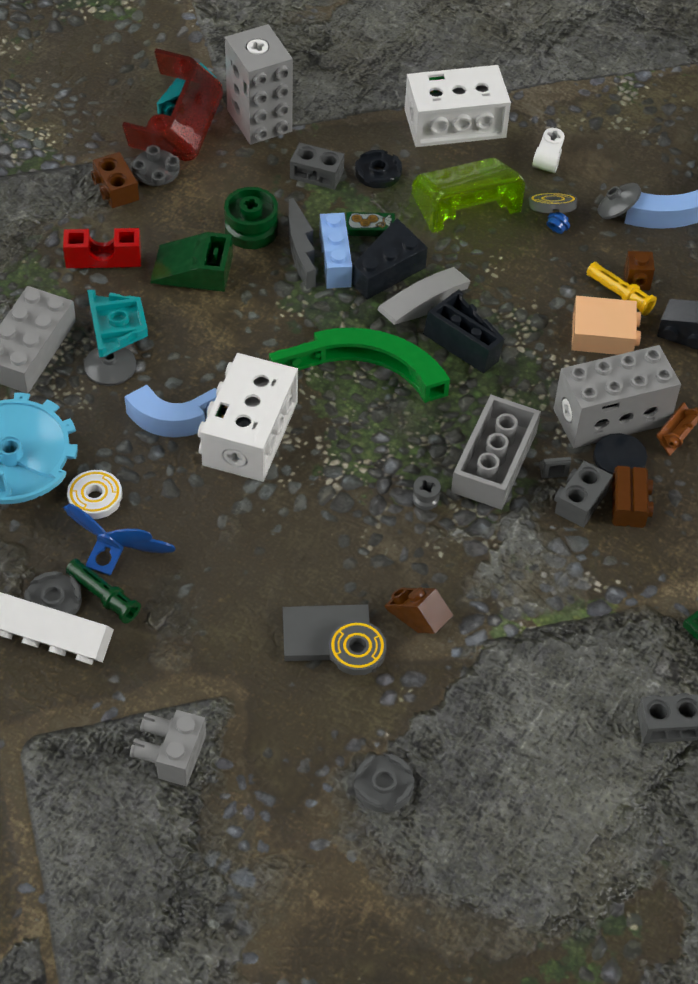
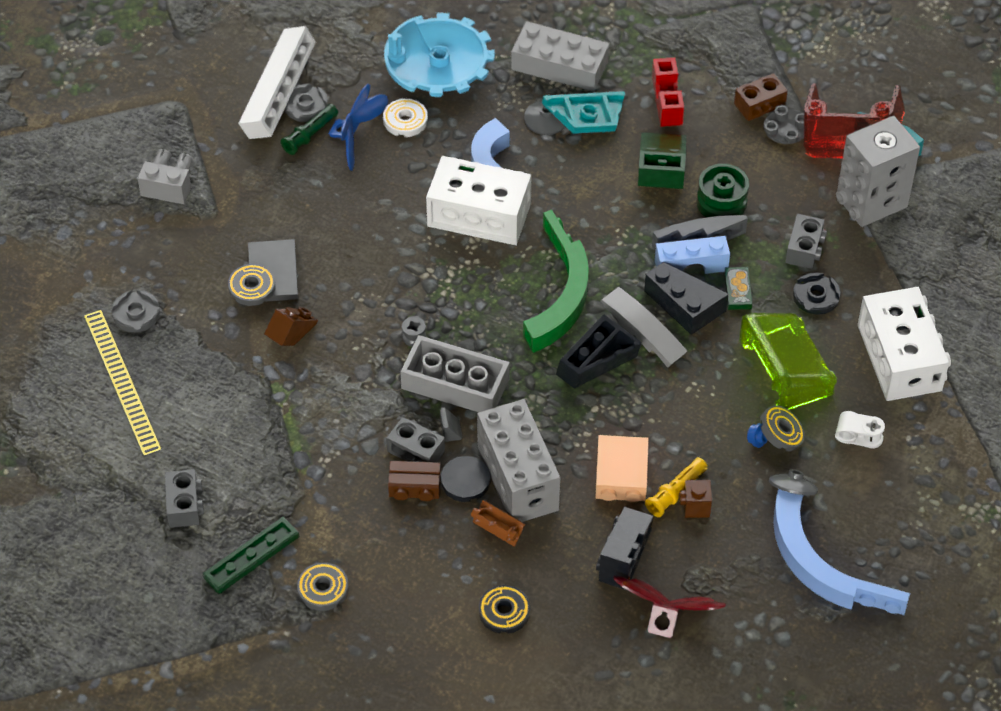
camera: 90 degrees right, 0 degrees up
none -> light yellow sticker [84,310,161,455]

